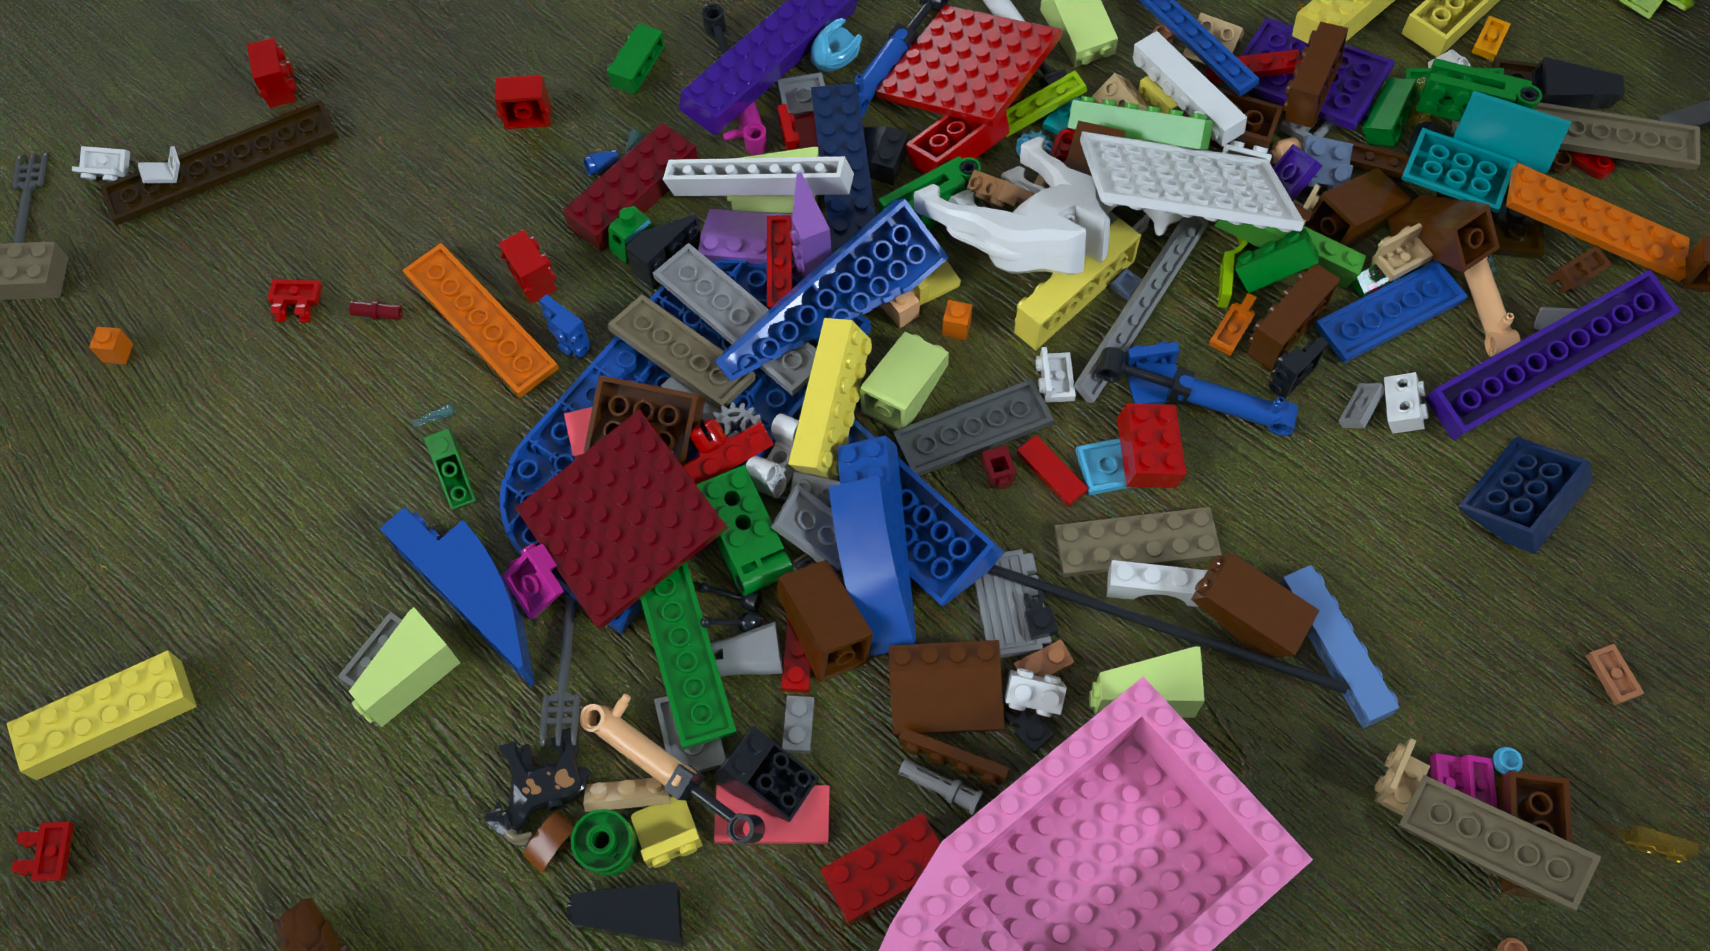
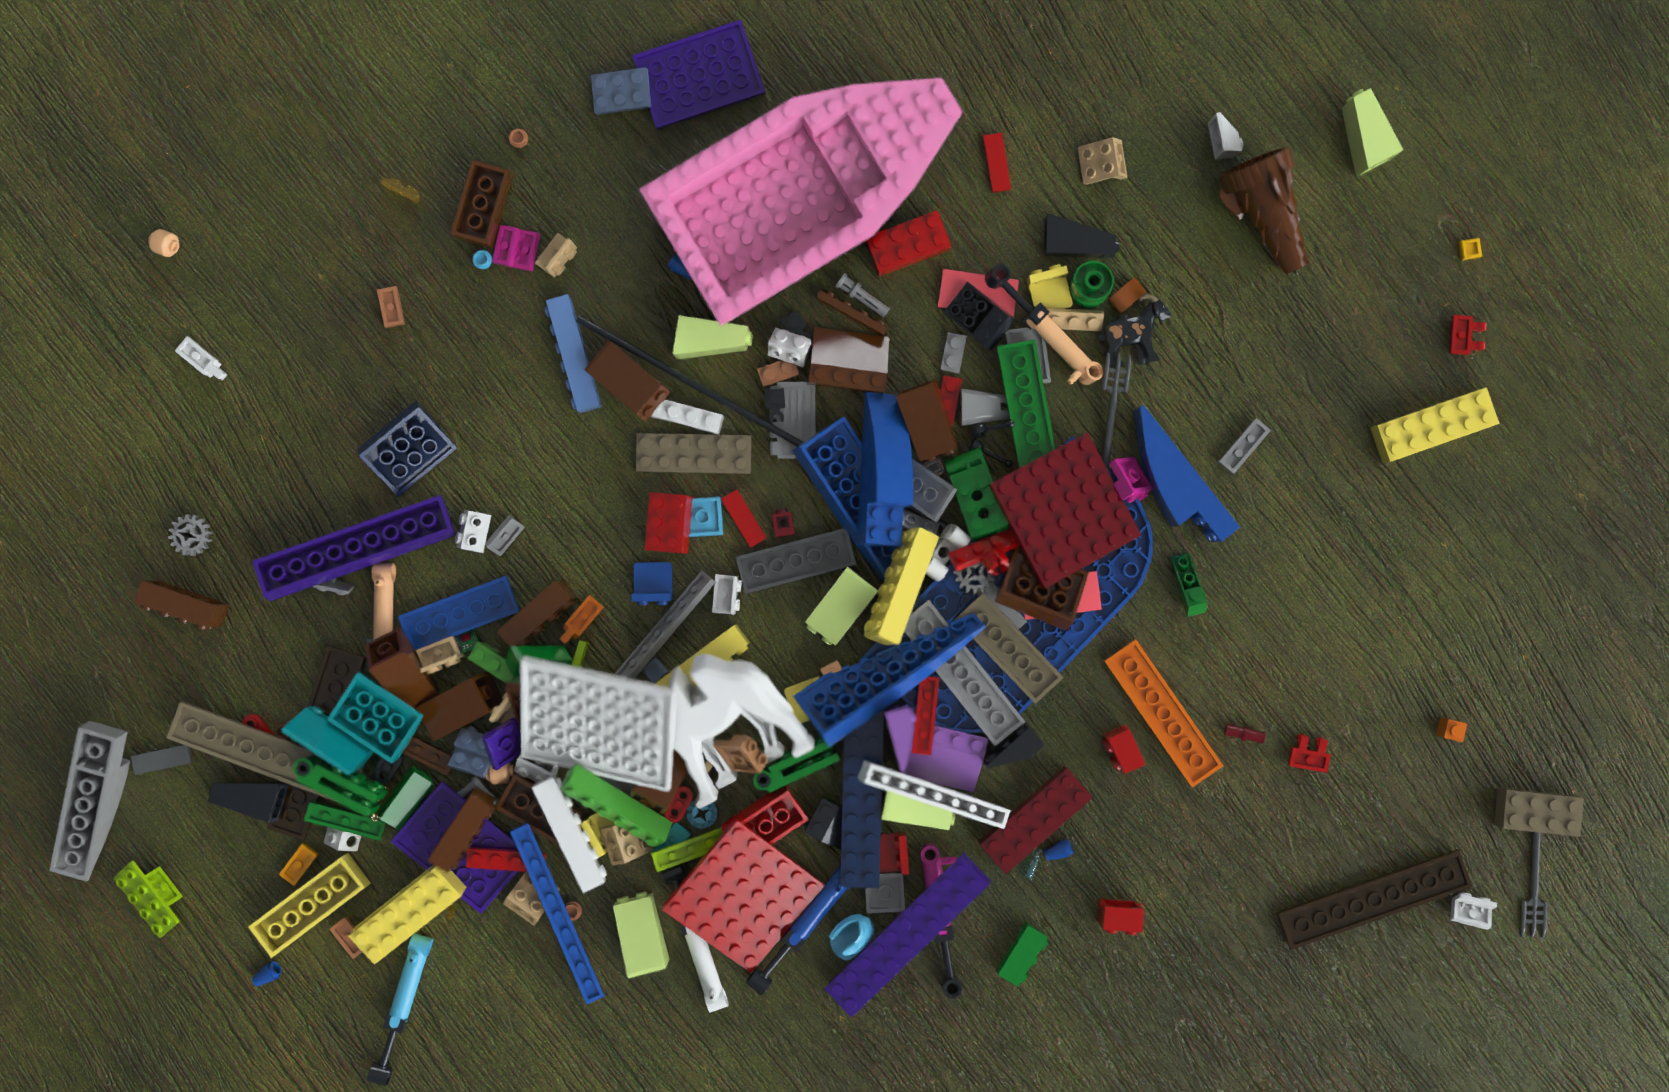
camera: 175 degrees left, 25 degrees up
white bracket [138,146,180,183] -> none
red brick [247,38,298,108] -> none
yellowish green slope [349,607,460,727] -> none
clear light blue piece [412,401,456,427] -> none
blue plate [540,294,591,360] -> none
green torso [608,206,655,265] -> none
orange brick [942,300,972,341] -> none
blue piece [1096,347,1298,436] -> none
black plate [1268,337,1329,399] -> none
dark tan plate [1399,775,1601,913] -> none
orange plate [1506,163,1690,282] -> none
reddish brown hinge [1546,245,1612,293] -> none

